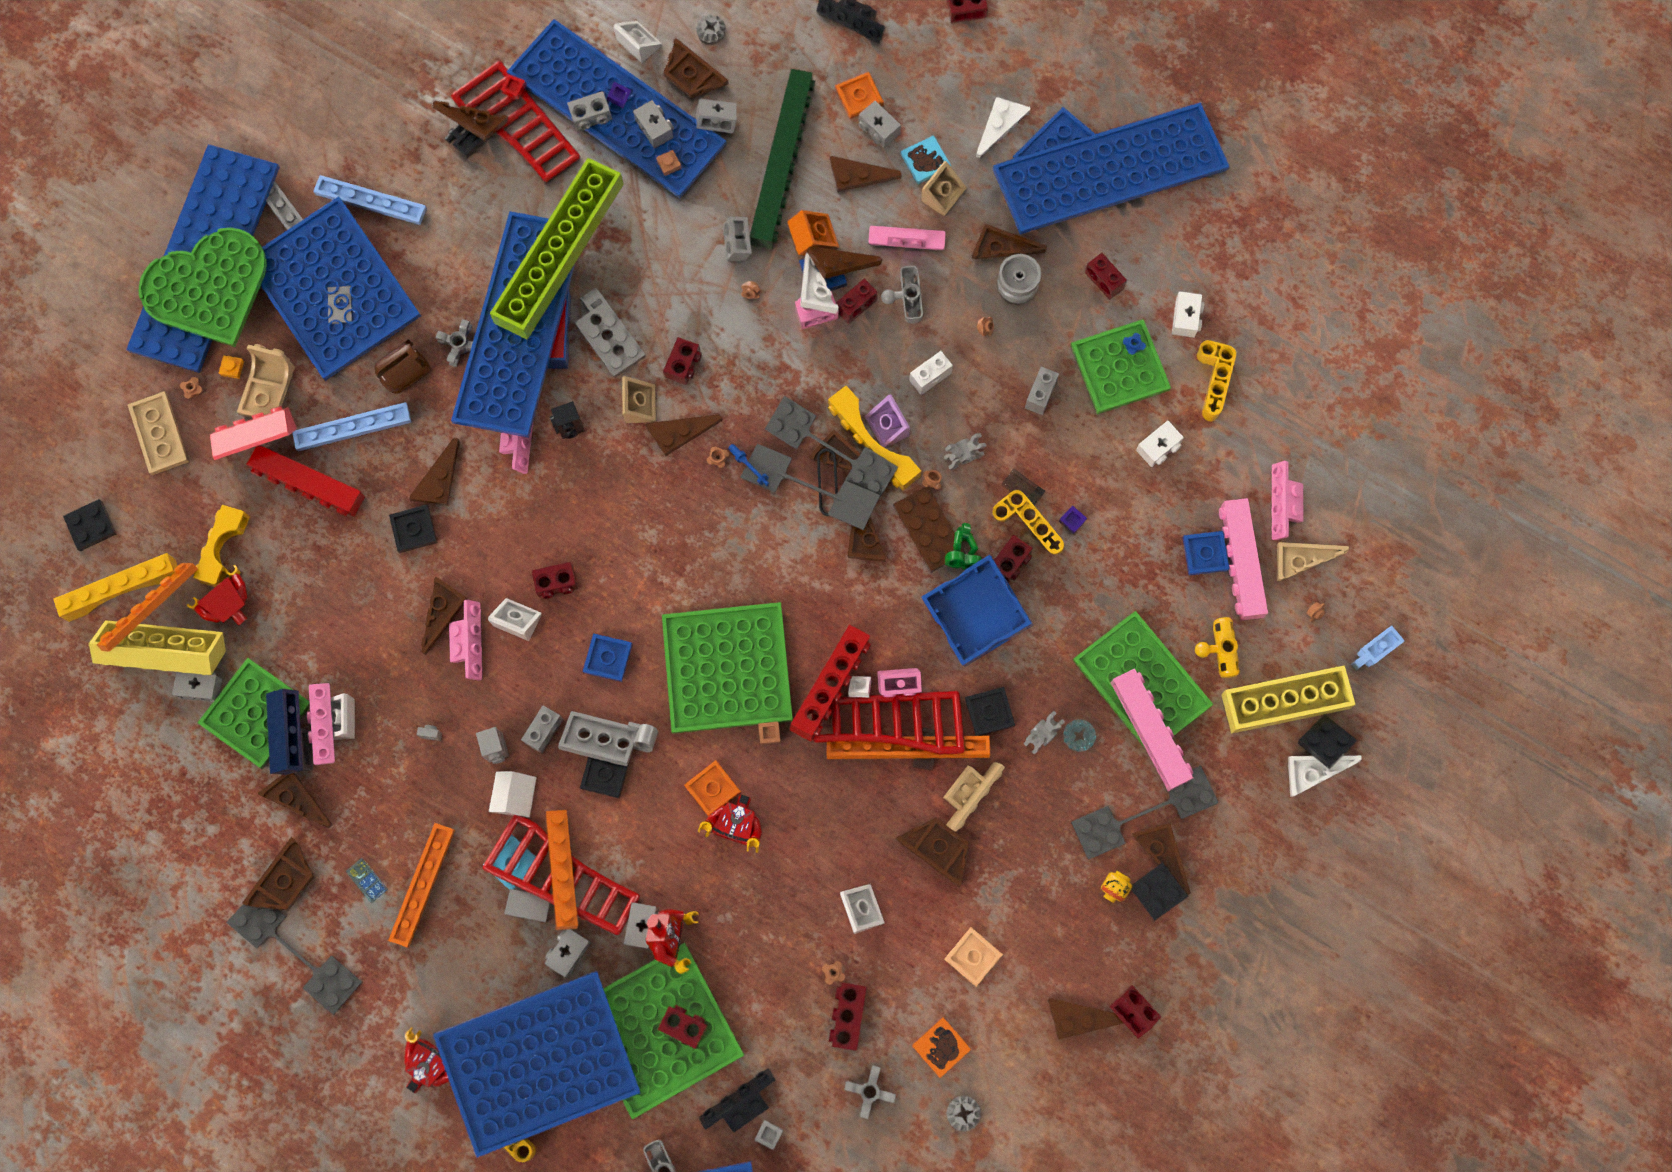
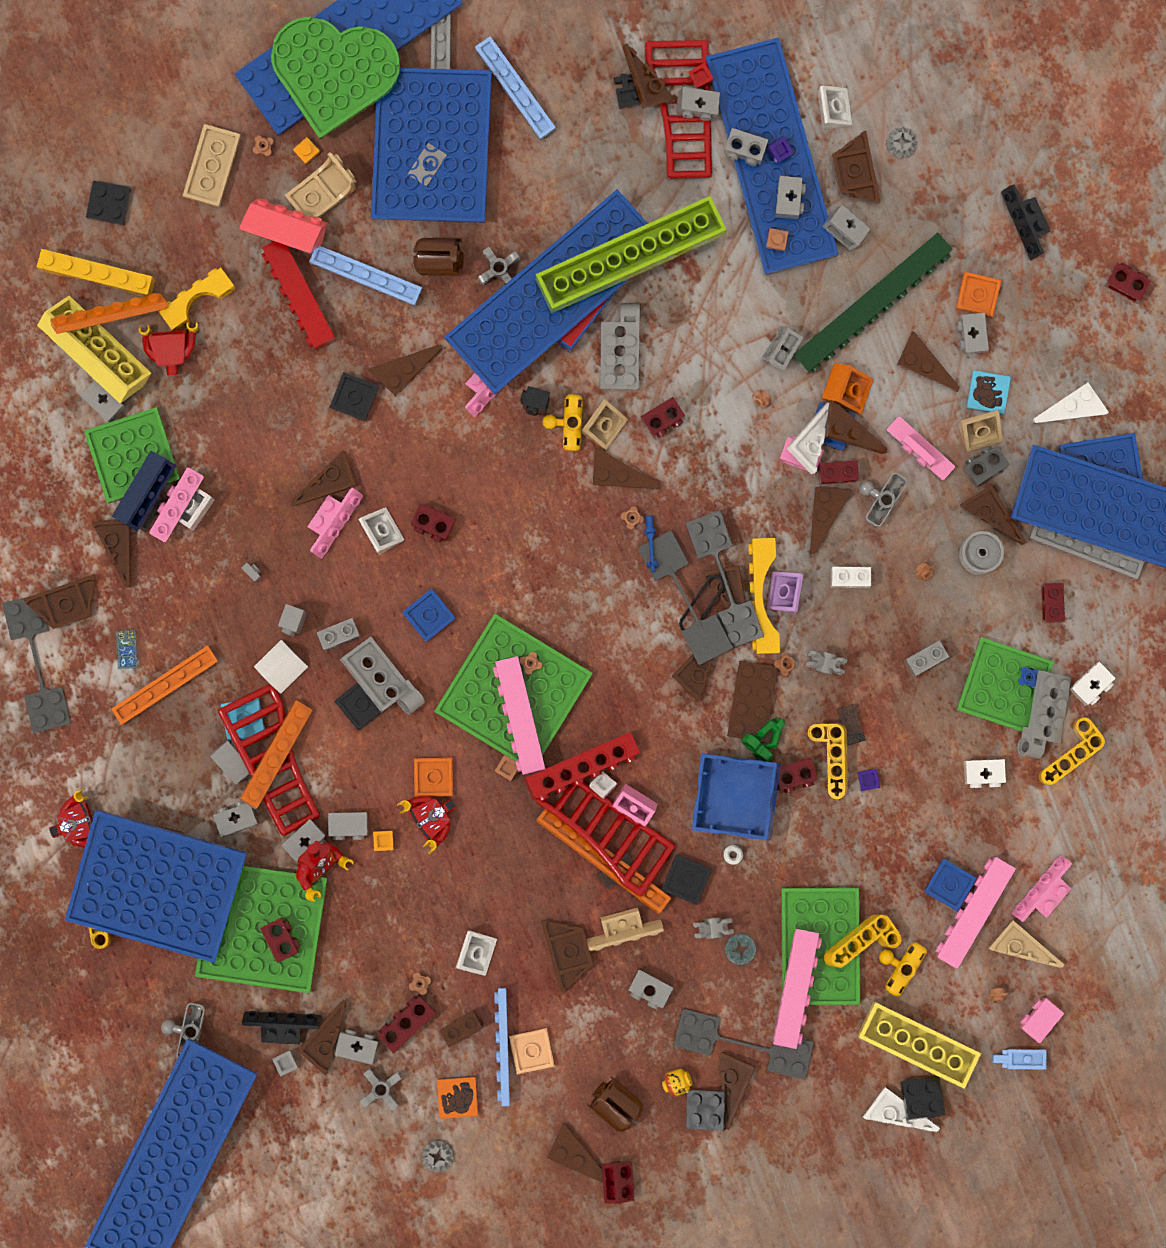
camera: 35 degrees right, 10 degrees up
none -> reddish brown wing [298,1000,347,1075]
none -> light grey brick [328,812,369,840]
none -> light grey brick [335,1029,379,1065]
none -> light orange plate [373,831,394,851]
none -> reddish brown brick [439,1010,483,1047]
none -> bright pink brick [493,656,545,775]
none -> light blue plate [494,988,510,1106]
none -> nougat plate [519,652,542,674]
none -> yellow piece [542,394,583,452]
none -> reddish brown cylinder [587,1076,643,1132]
none -> light grey brick [628,969,673,1010]
none -> light grey brick [676,87,720,121]
none -> white plate [724,845,743,864]
none -> reddish brown wing [810,487,852,554]
none -> yellow beam [824,914,901,967]
none -> dark grey brick [963,446,1010,487]
none -> light grey hinge [1017,671,1072,759]
none -> bright pink brick [1019,998,1064,1043]
none -> light grey plate [1029,526,1144,580]

